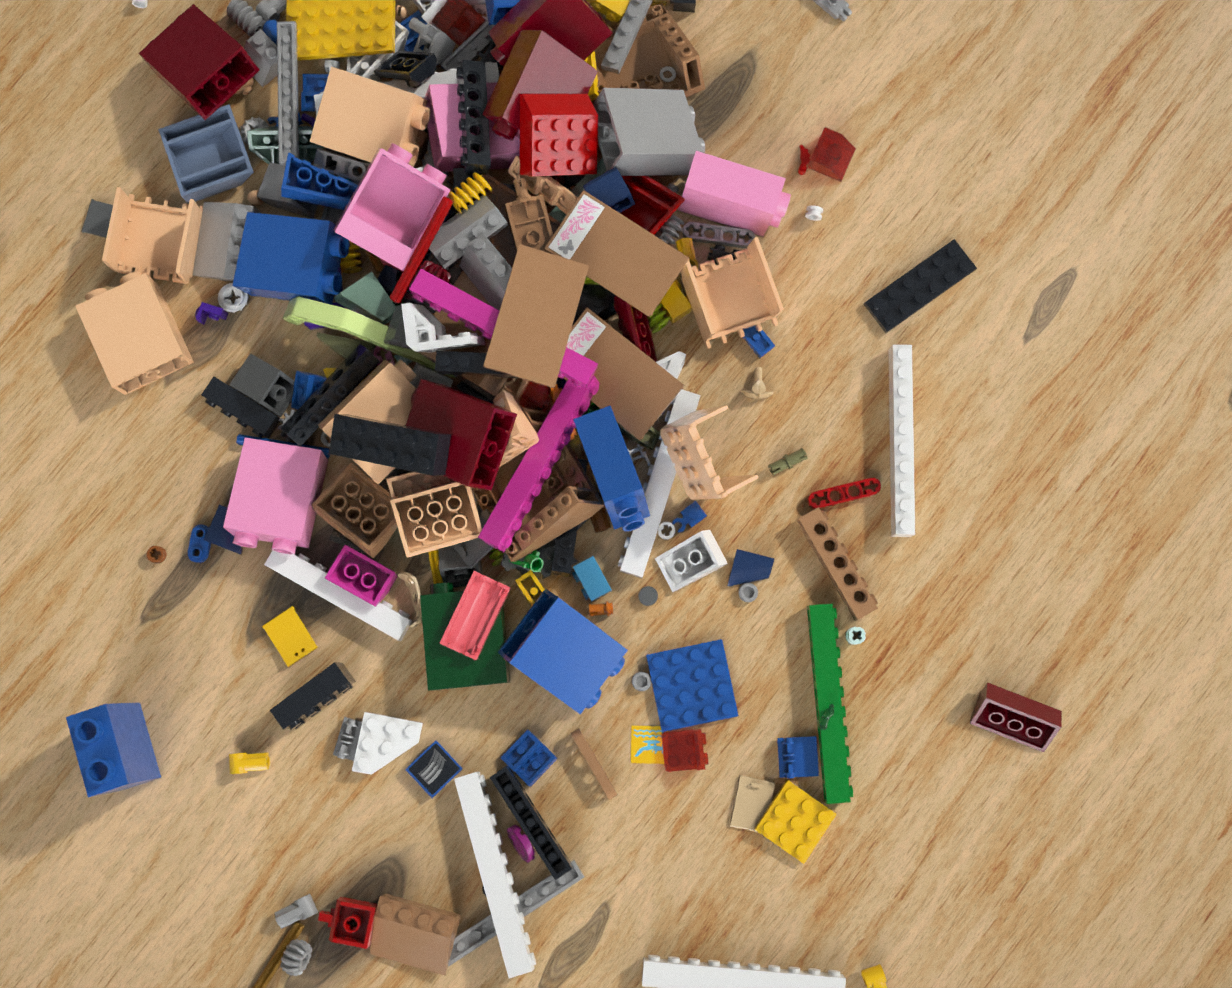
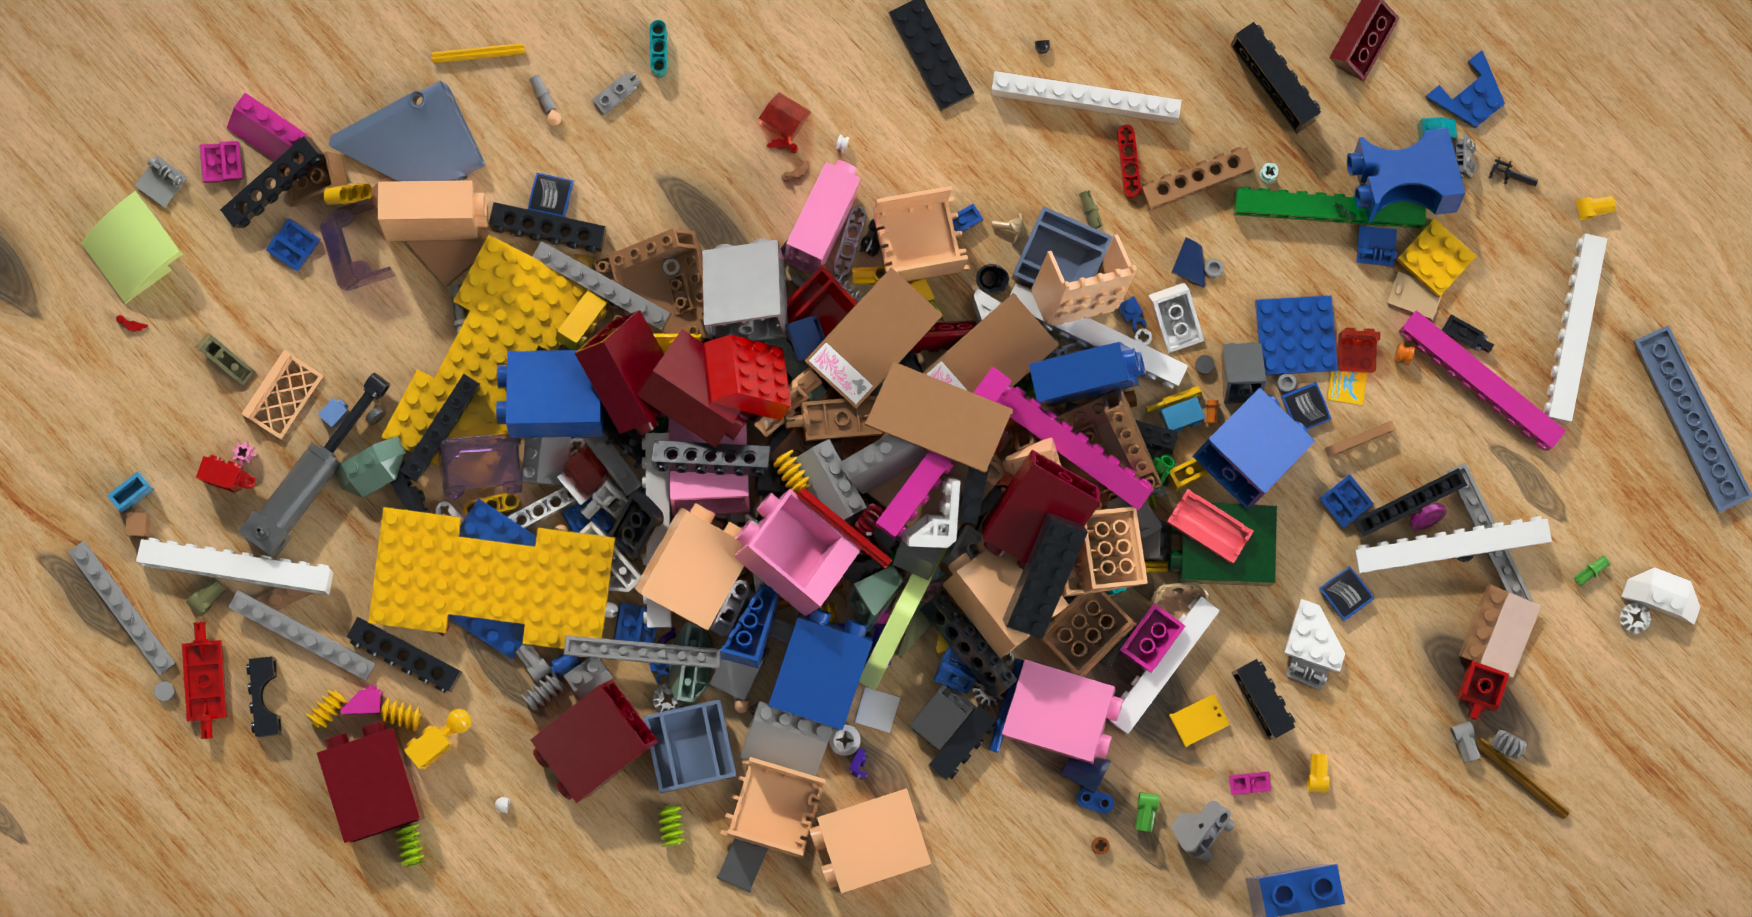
camera: 90 degrees left, 0 degrees up
none -> teal beam [649,20,668,78]
none -> lime piece [657,805,686,847]
none -> medium nougat piece [781,160,809,181]
none -> white sticker [855,687,900,733]
none -> black hair [976,263,1009,294]
none -> sand blue slope [1011,206,1113,288]
none -> black hinge [1035,40,1050,54]
none -> bright green piece [1135,792,1159,833]
none -> yellow axle [1146,386,1202,412]
none -> light grey piece [1171,801,1235,863]
none -> dark grey slope [1221,342,1266,403]
none -> dark pink slope [1229,772,1271,795]
none -> black brick [1231,22,1321,134]
none -> slope [1281,382,1332,429]
none -> blue brick [1346,128,1465,222]
none -> orange wheel [1394,343,1415,365]
none -> dark pink brick [1399,310,1566,451]
none -> teal slope [1417,117,1457,140]
none -> blue wing [1425,50,1505,128]
none -> black hinge [1442,315,1494,353]
none -> light grey hinge [1456,133,1476,178]
none -> black piece [1488,157,1538,186]

